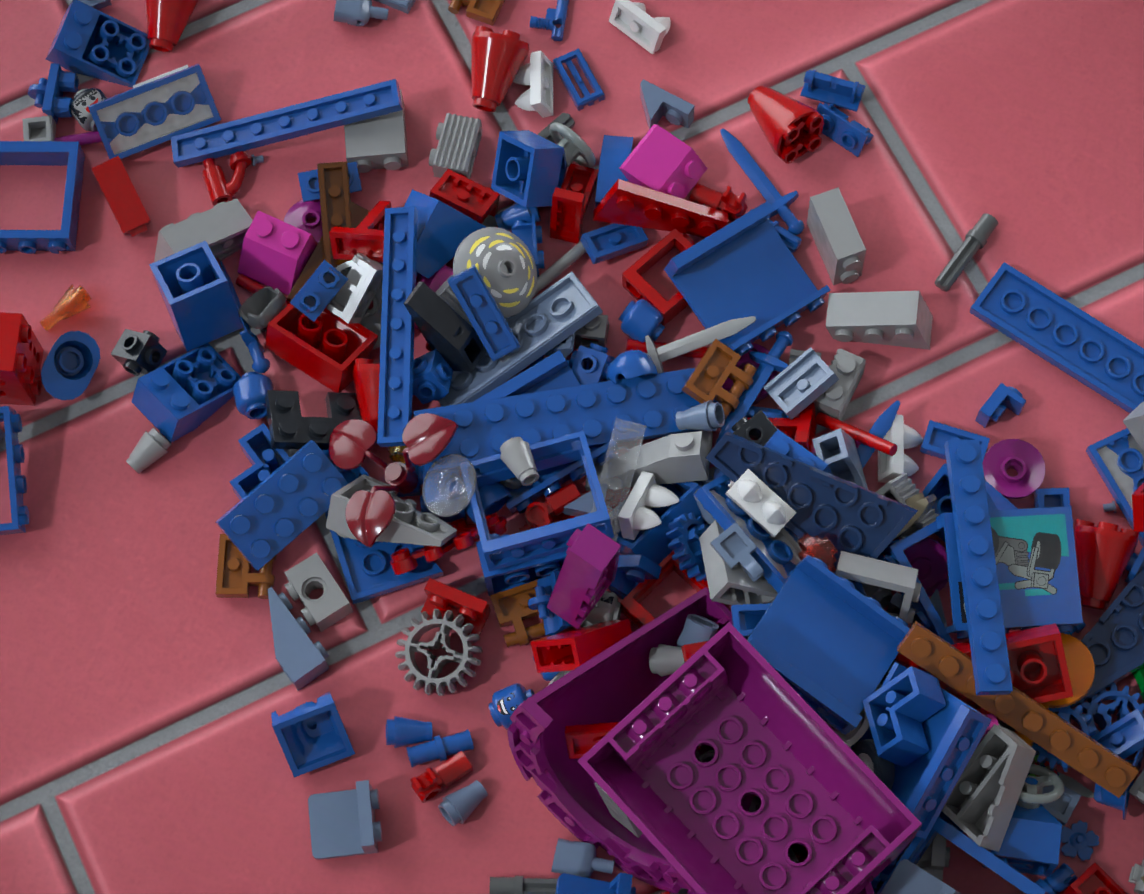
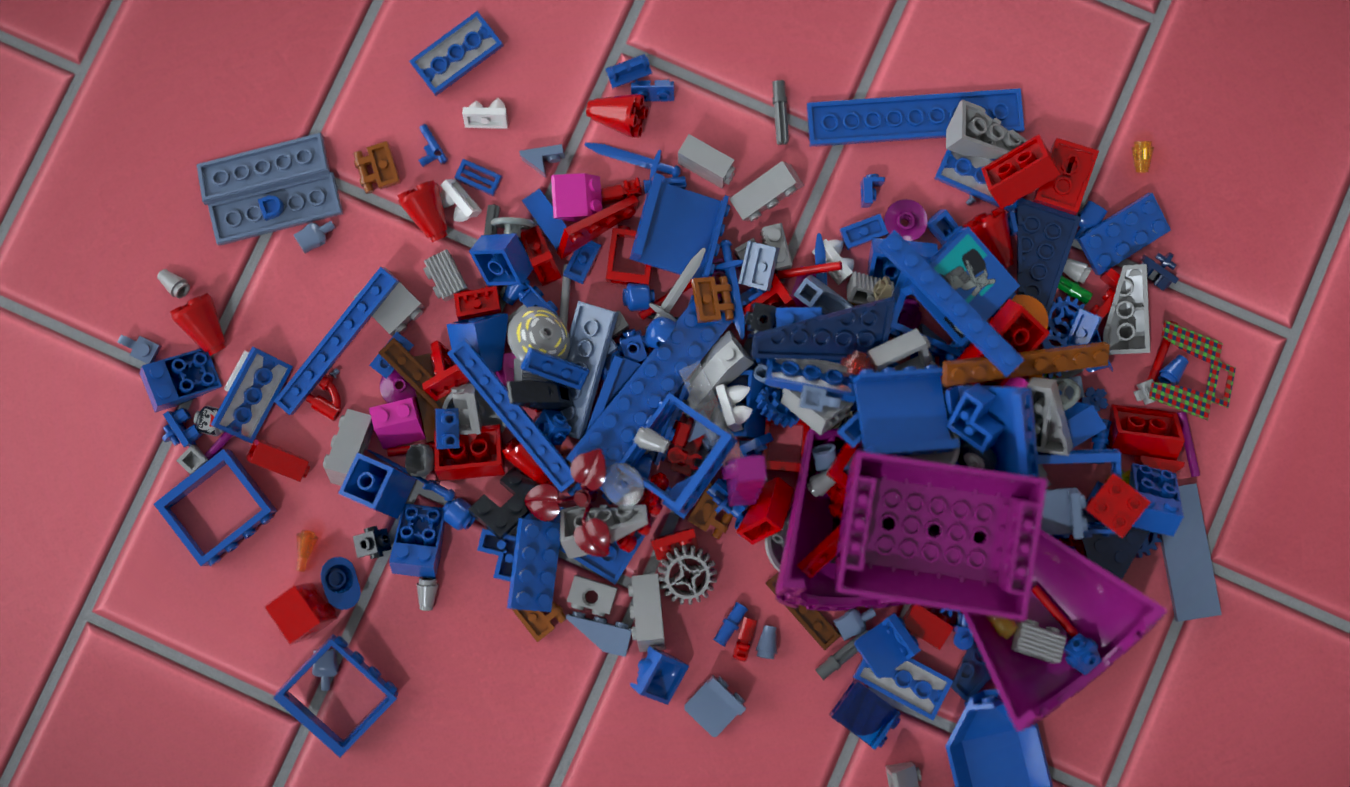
camera: 40 degrees left, 15 degrees up
blue cone [386,716,433,748] -> none
blue head [489,683,535,730] -> none
sand blue cone [676,400,725,431] -> none
white tile [725,469,797,538] -> none
none -> light grey wedge [628,573,666,652]
none -> reddish brown tile [765,571,841,651]

